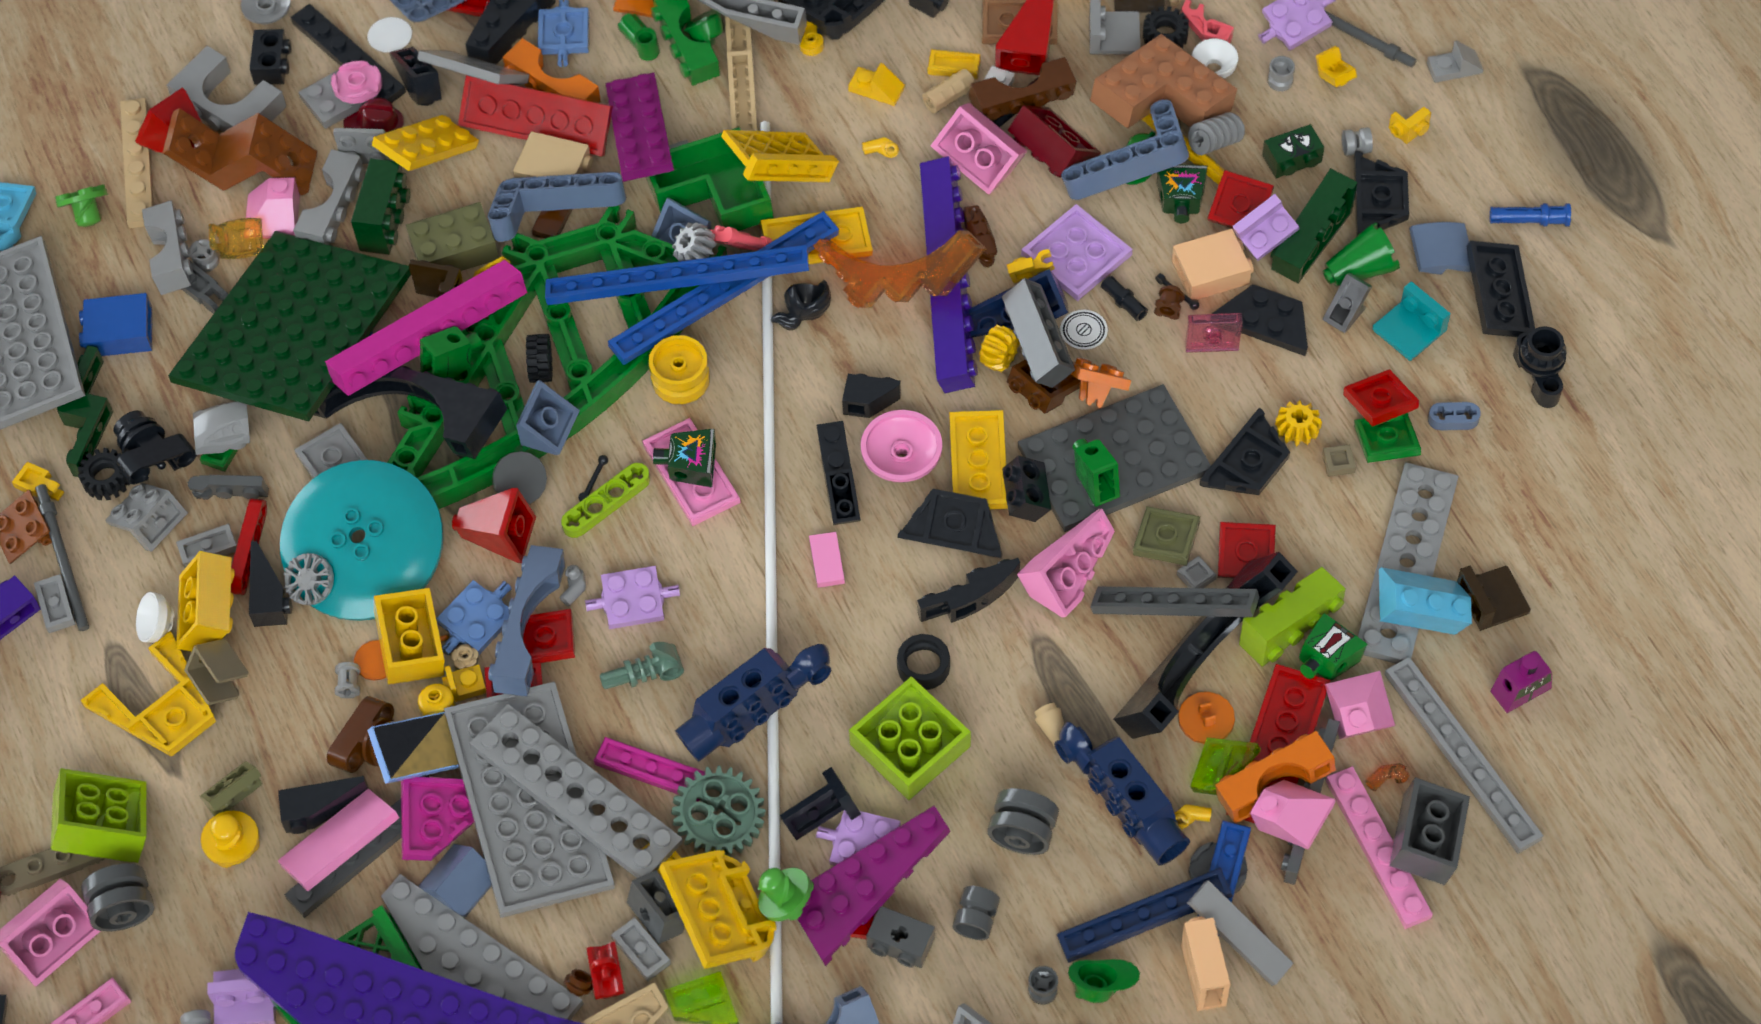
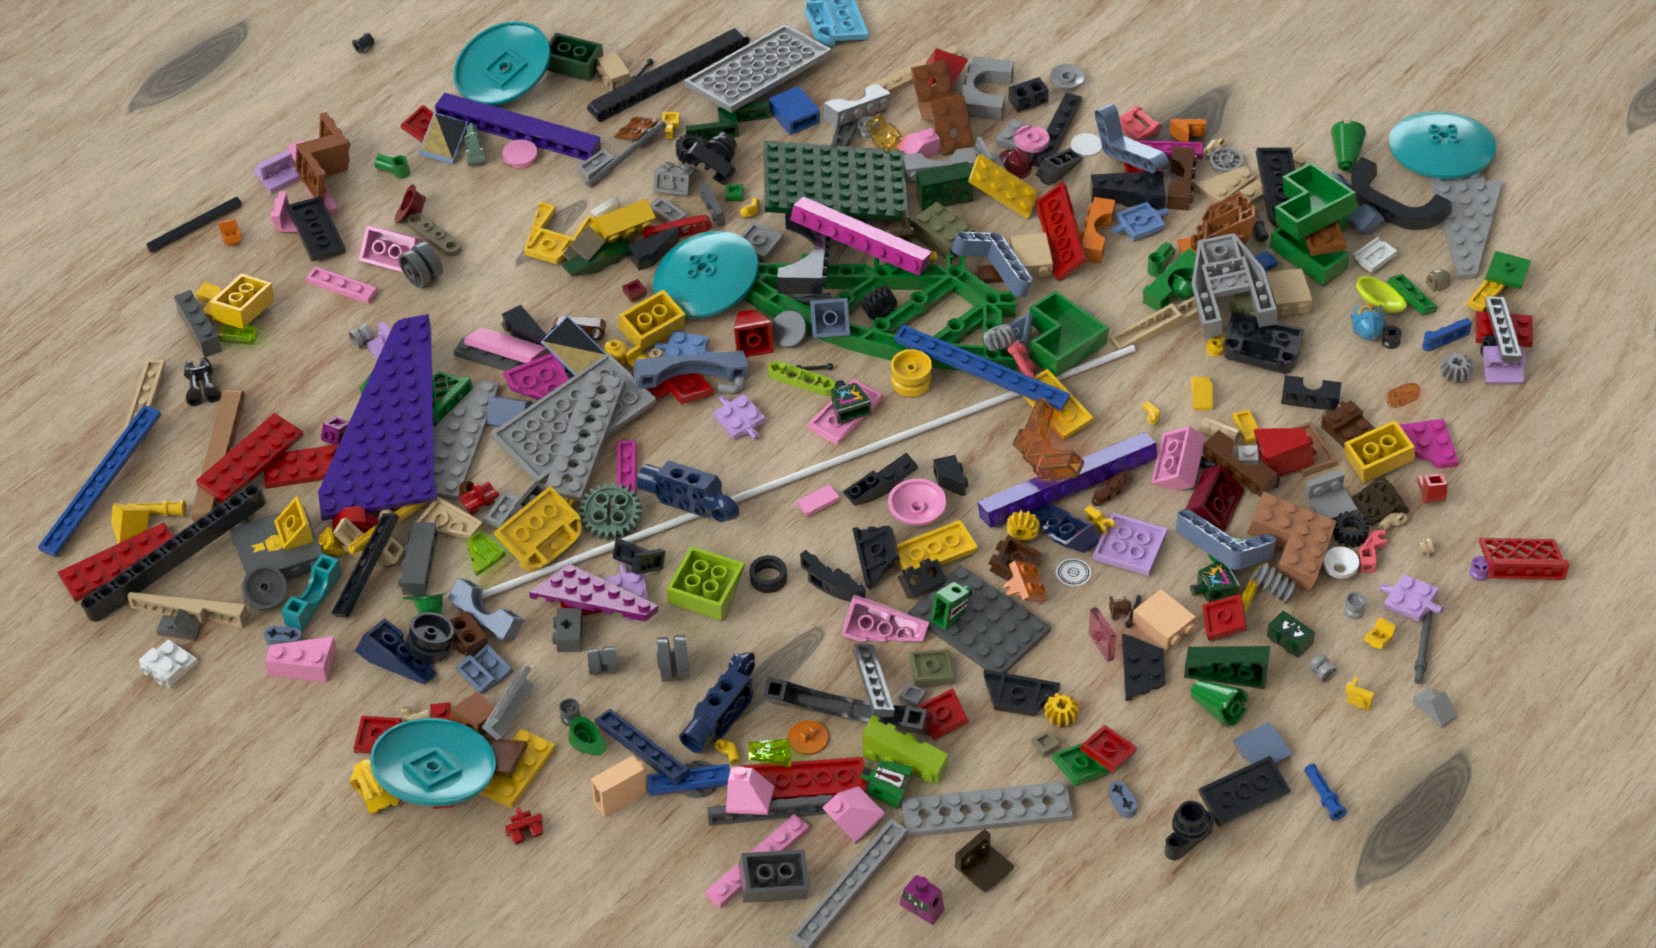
camera: 65 degrees right, 10 degrees down
lime slope [51,768,147,863] -> none
bright green plate [55,184,108,227] -> none
light grey slope [193,401,250,455] -> none
olive bracket [199,761,262,816] -> none
yellow plate [201,810,260,868] -> none
light grey wheel [283,553,334,605] -> none
light grey bush [335,662,361,699] -> none
light grey tile [417,50,529,84] -> none
green torso [420,326,482,378] -> none
blue plate [545,245,809,305] -> none
sand green piece [600,642,684,689] -> none
magenta plate [605,72,674,182] -> none
yellow fence [721,130,839,182] -> none
bright green plate [757,868,814,921] -> none
black hair [771,280,831,330] -> none
brick [1001,278,1075,388] -> none
tan cone [1034,703,1064,748] -> none
black pin [1101,276,1148,321] -> none
light grey tile [1187,880,1294,986] -> none
orange arch [1215,731,1336,824] -> none
lavender bracket [1233,194,1300,261] -> none
flat silver slope [1322,273,1372,333] -> none
black wing [1354,151,1409,237] -> none
clear orange arm [1365,763,1410,791] -> none
teal bracket [1372,281,1451,361] -> none
medium azure slope [1379,567,1472,635] -> none
none -> dark green slope [562,239,630,277]
none -> dark red plate [622,279,647,302]
none -> yellow arm [739,198,760,218]

